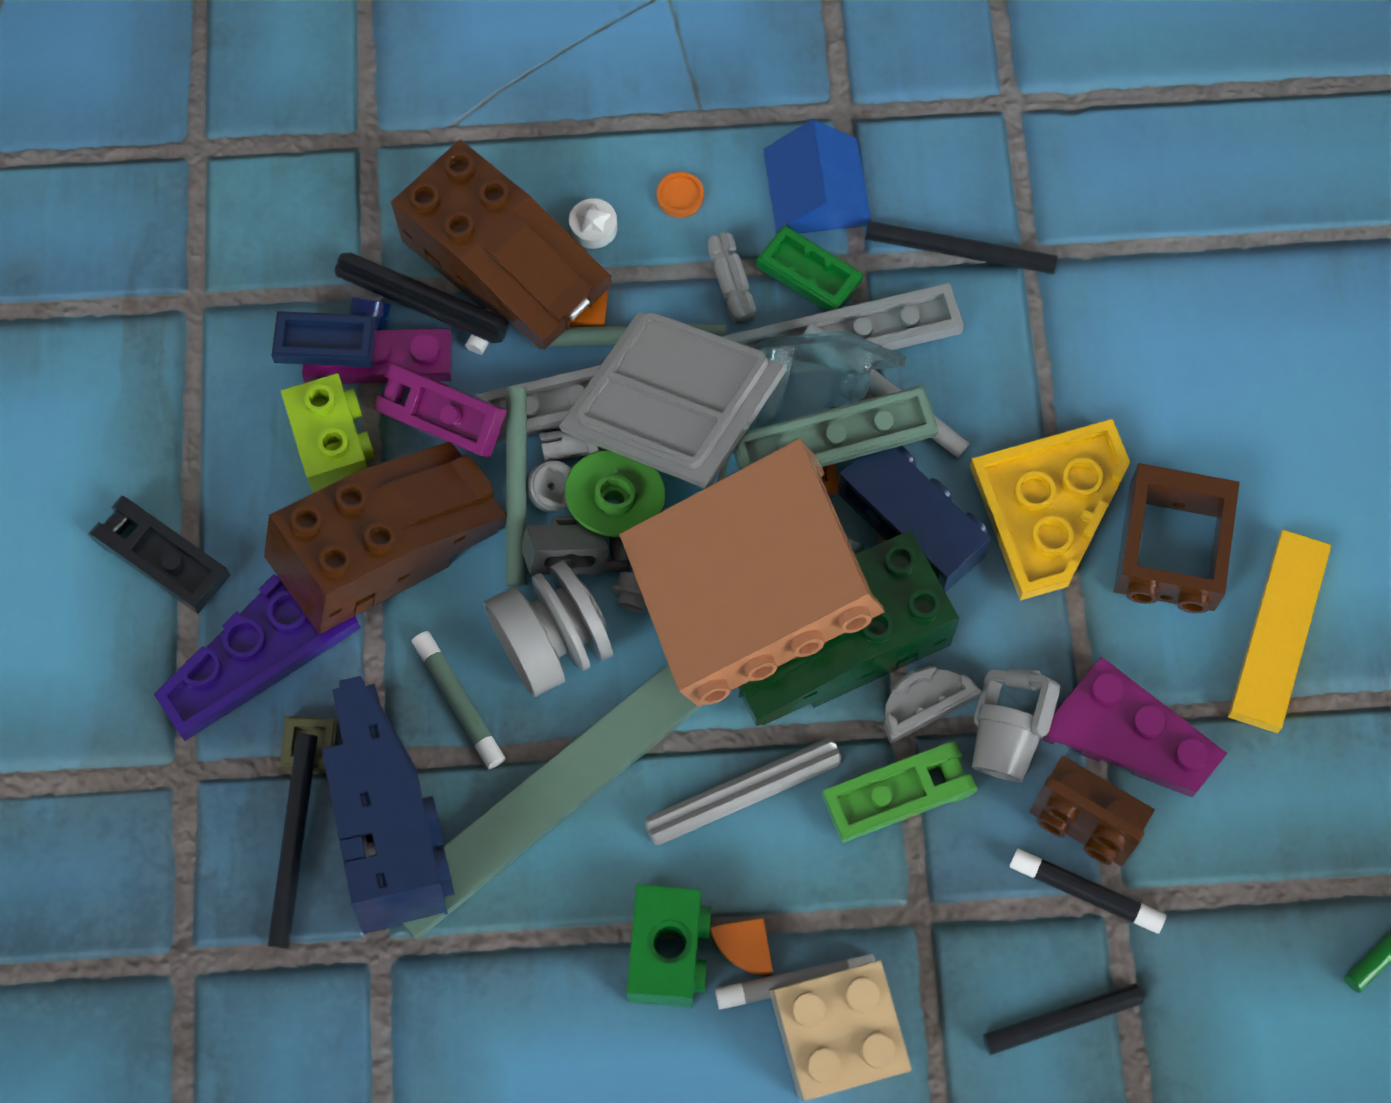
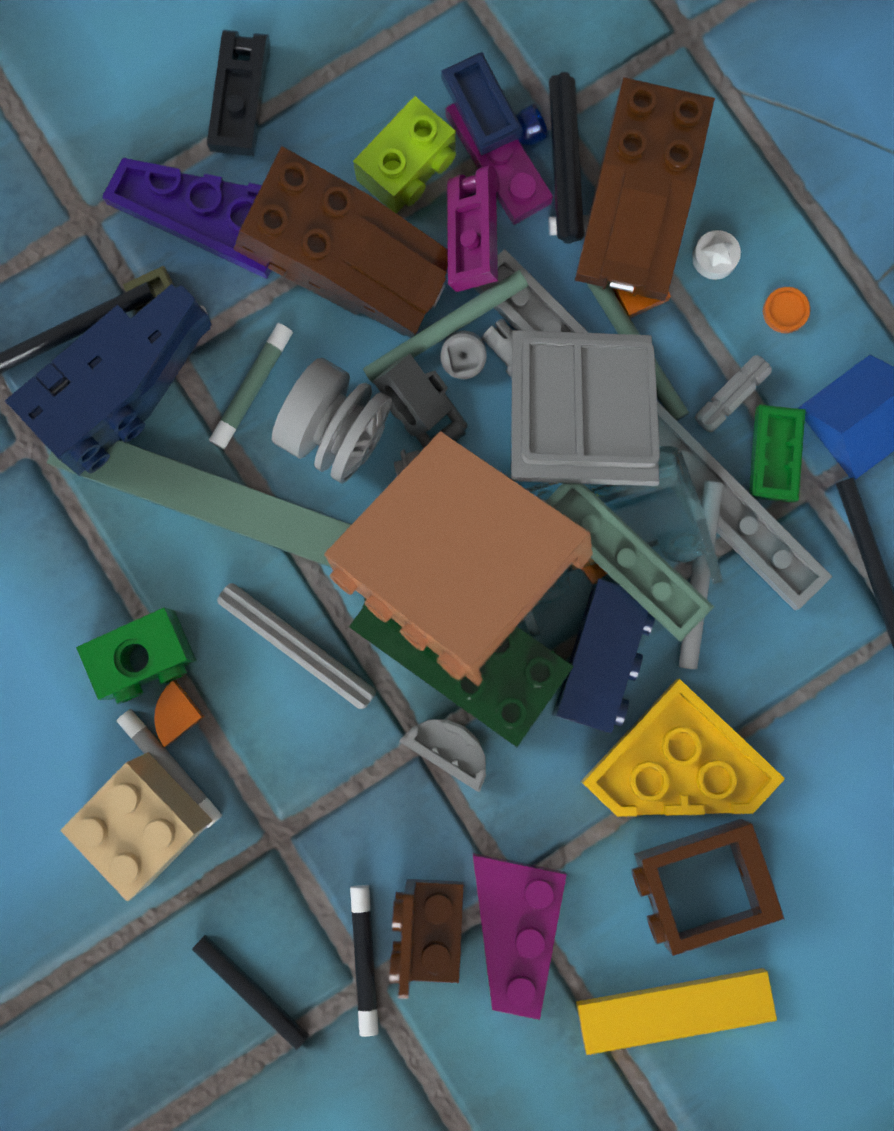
camera: 60 degrees right, 15 degrees up
bright green dish [565,450,666,537] -> none
bright green plate [822,741,978,843] -> none
light grey piece [972,667,1060,783] -> none

